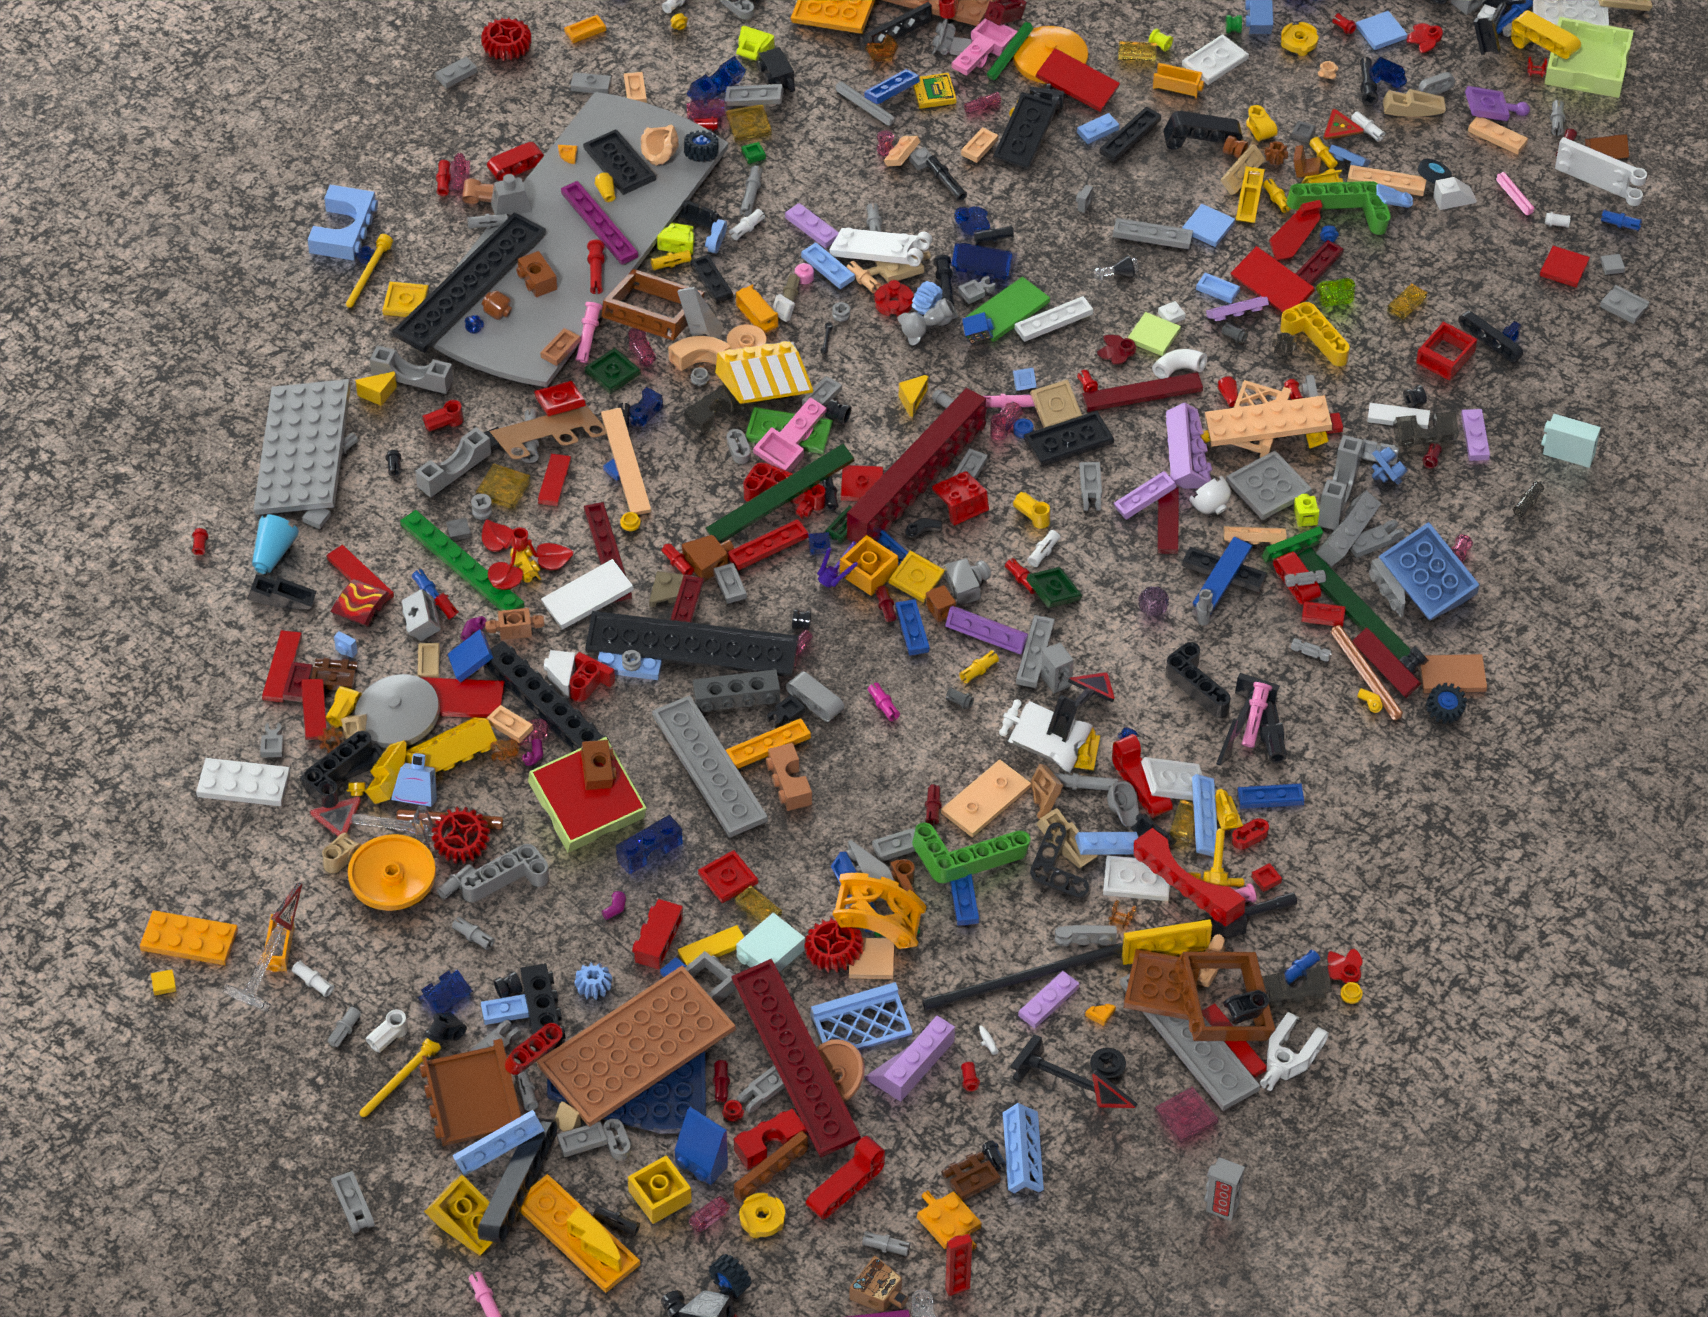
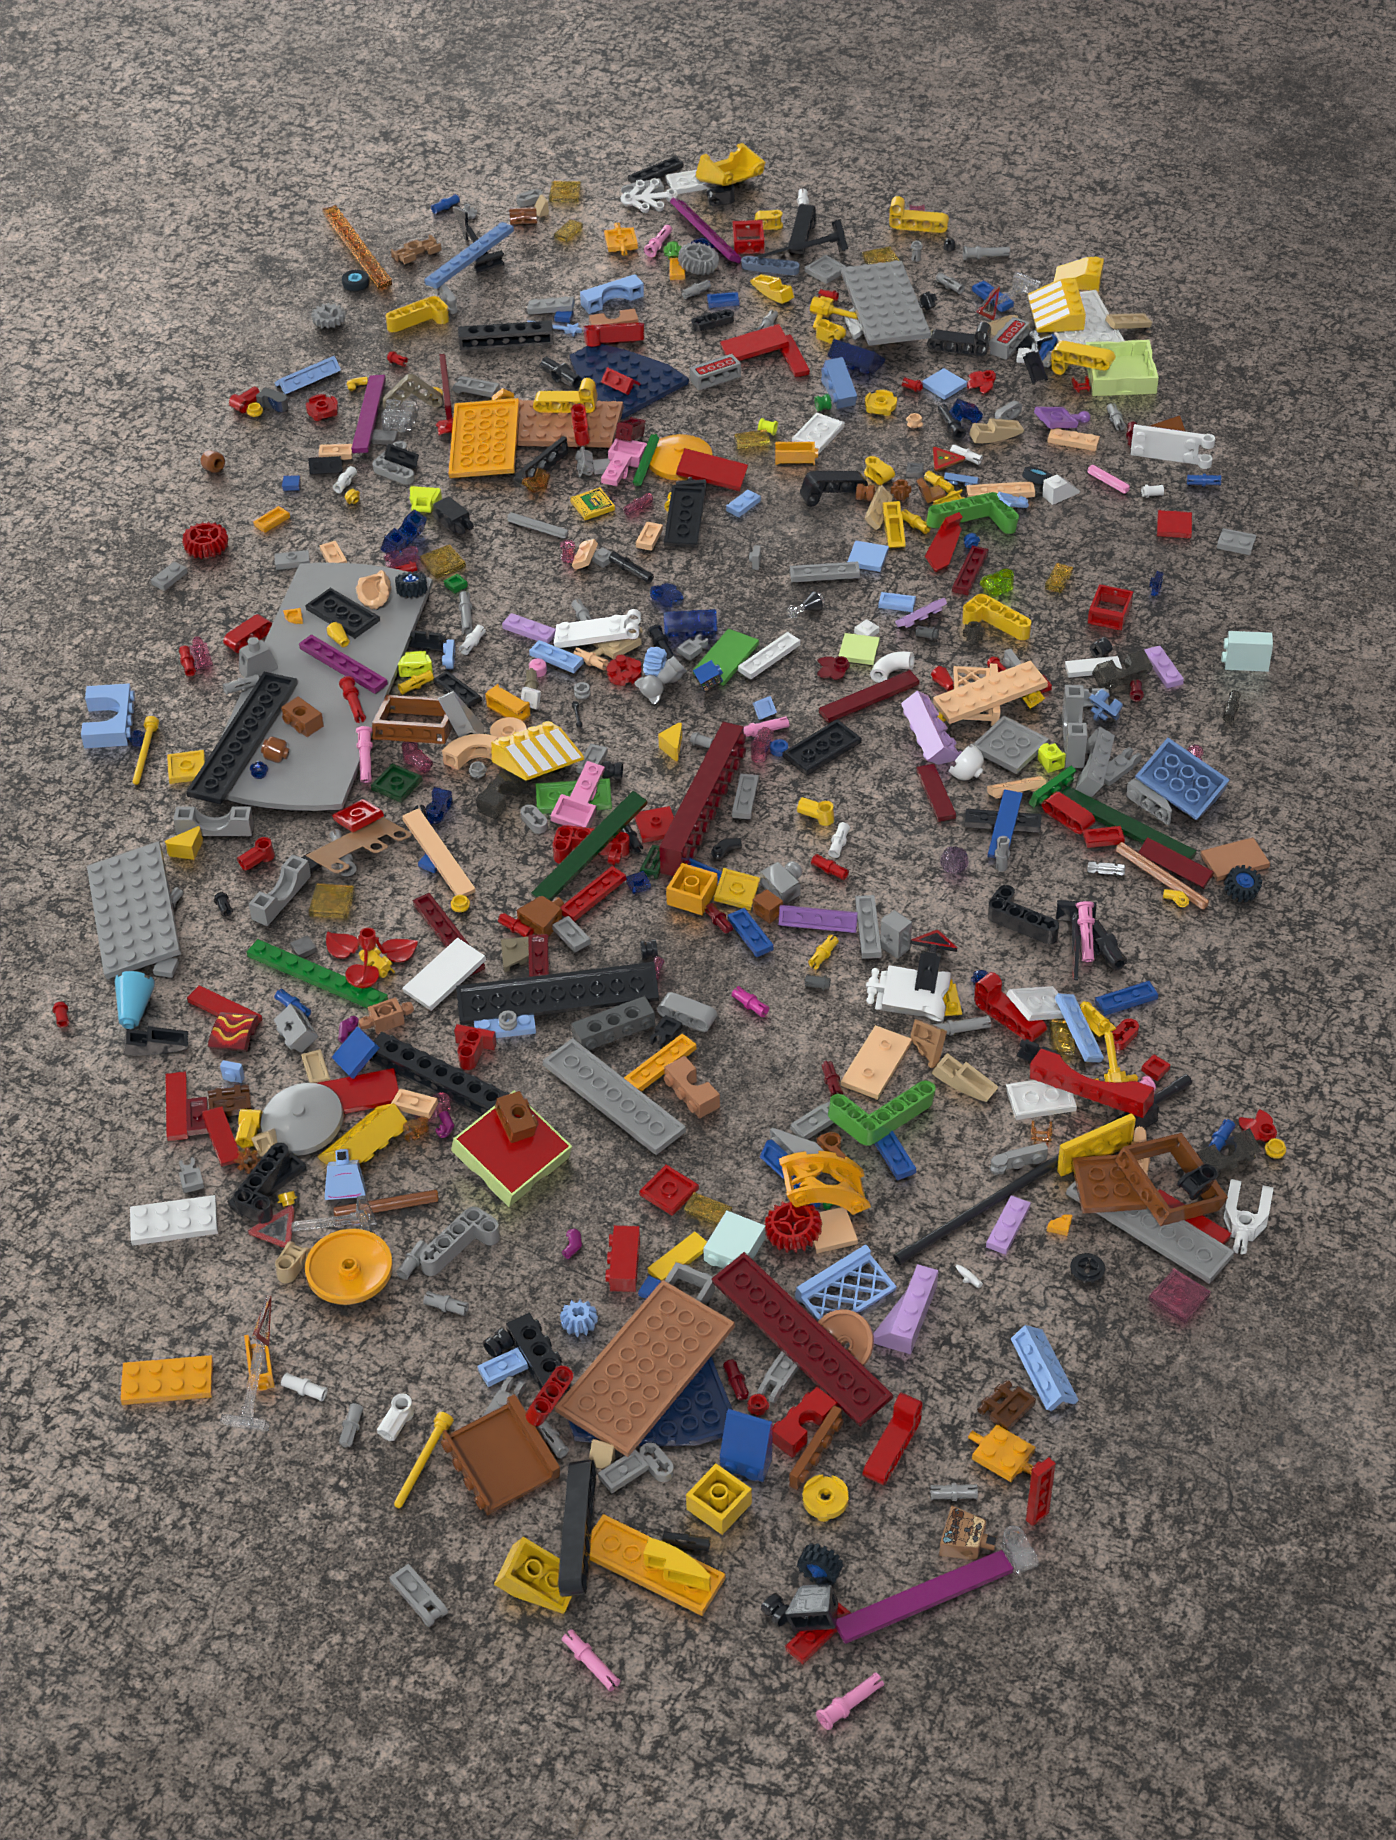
camera: 15 degrees left, 5 degrees down
yellow tile [151,969,176,996] -> none
yellow slope [365,740,407,804] -> none
clear blue bracket [418,969,473,1015] -> none
black piece [424,1012,467,1043] -> none
red gear [431,806,490,864] -> none
red pin [434,592,459,620] -> none
light blue fence [453,1110,544,1176] -> none
nougat piece [462,179,494,204] -> none
light grey wheel [471,494,492,520] -> none
red tile [538,453,571,507] -> none
nougat plate [540,328,581,366] -> none
white slope [544,650,576,699] -> none
clear blue arch [616,814,683,875] -> none
clear pink beam [689,1196,730,1232] -> none
light grey plate [725,84,784,106] -> none
dark purple plant [817,541,858,588] -> none
blue plate [864,69,920,104] -> none
red bracket [932,471,989,526] -> none
red pin [961,1062,980,1092] -> none
black pin [973,225,1014,245] -> none
black pin [982,1140,1006,1171] -> none
black piece [1010,1034,1138,1108] -> none
dark green tile [1026,567,1083,608] -> none
tan tile [1030,379,1082,428] -> none
black beam [1030,822,1091,899] -> none
light blue plate [1075,832,1138,855] -> none
red pin [1077,370,1098,392] -> none
light grey hinge [1079,462,1102,511] -> none
black plate [1099,106,1161,162] -> none
light grey cap [1107,781,1139,827] -> none
lavender plate [1114,471,1177,520] -> none
light grey brick [1204,1157,1245,1221] -> none
red tile [1230,246,1315,313] -> none
light grey axle [1285,570,1326,587] -> none
black wheel [1399,646,1429,675] -> none
black beam [1458,310,1523,363] -> none
light grey tile [1600,254,1625,275] -> none

